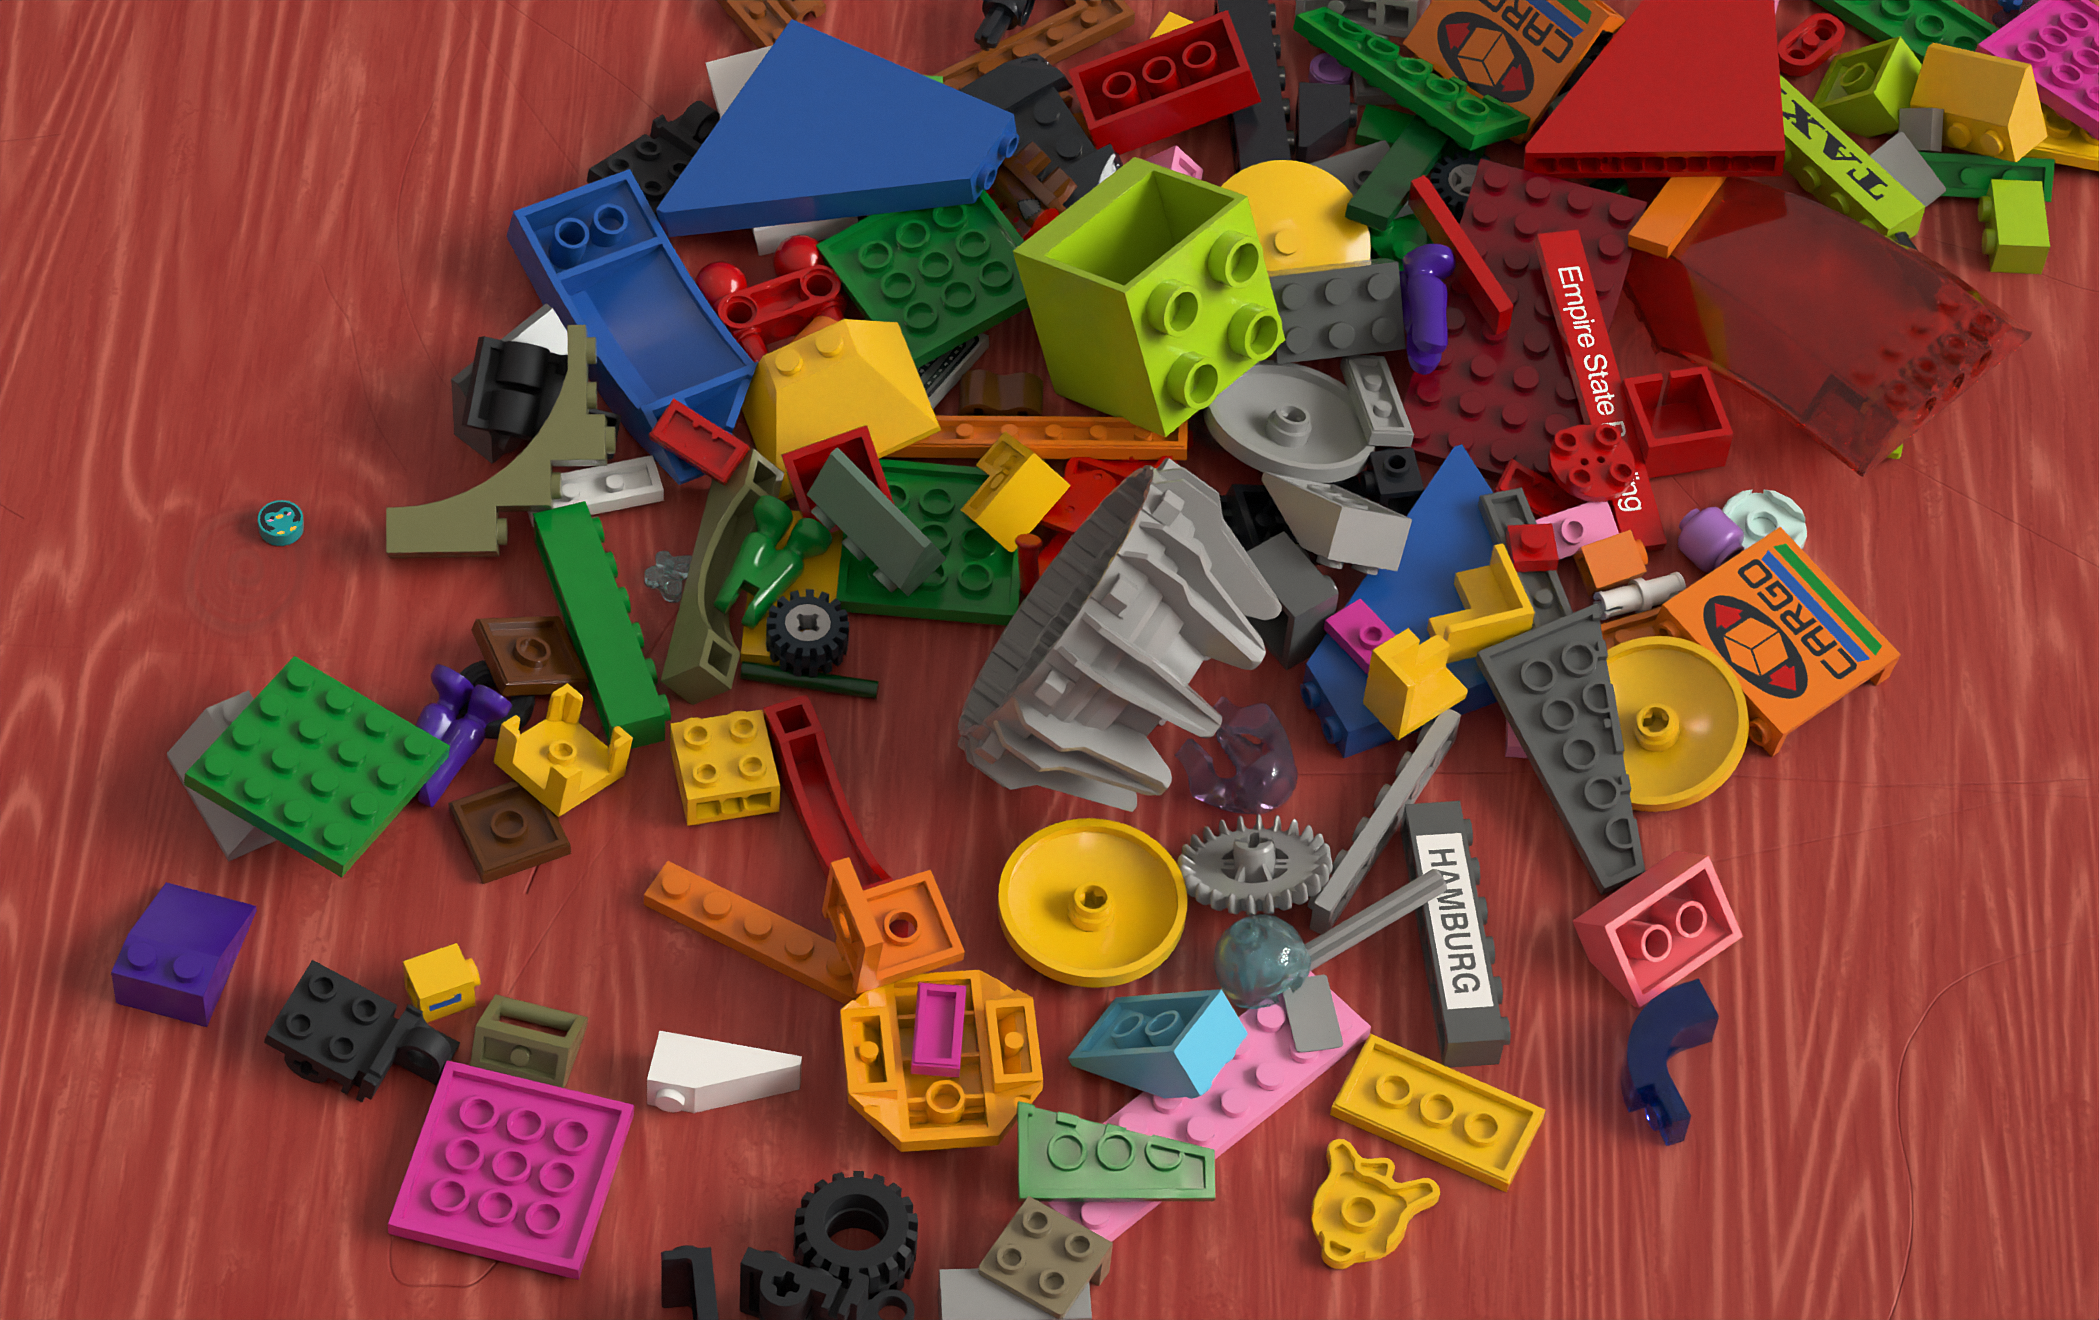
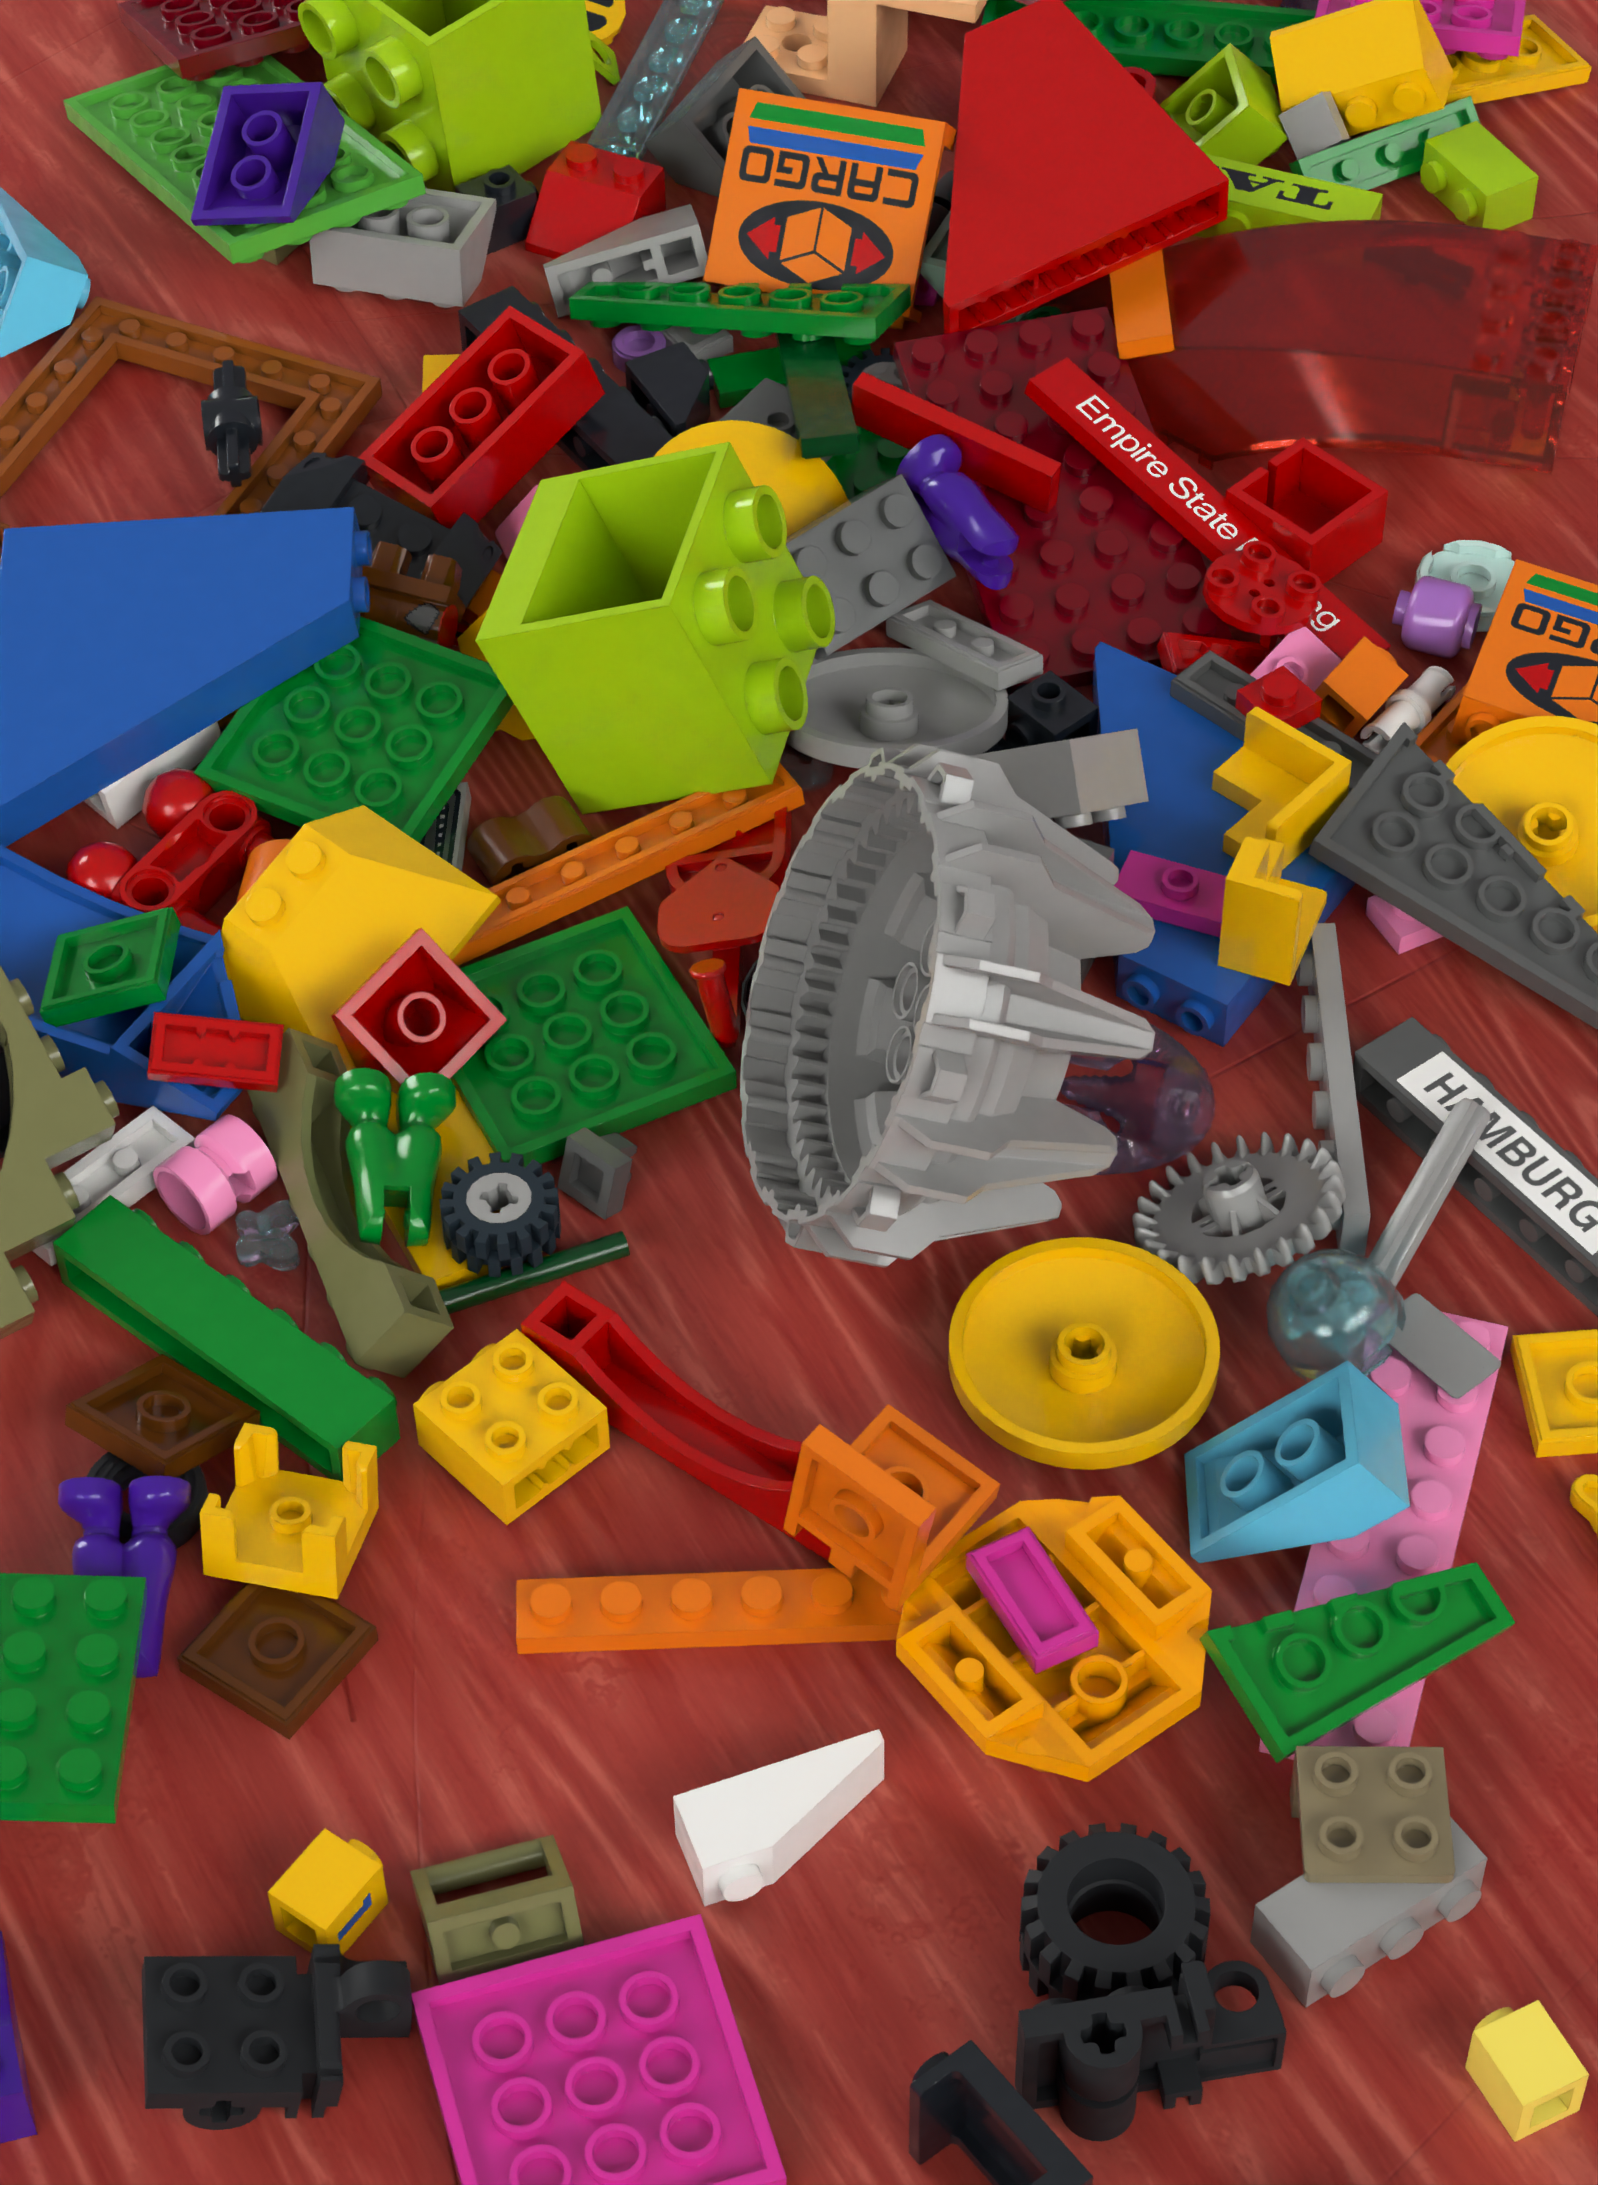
camera: 25 degrees left, 5 degrees down
sand green slope [807,447,947,597] -> none
yellow panel [961,431,1071,552] -> none
light grey sticker [1870,132,1946,207] -> none
none -> green tile [39,907,181,1027]
none -> bright pink wheel [153,1114,278,1235]
none -> dark grey tile [557,1127,637,1220]

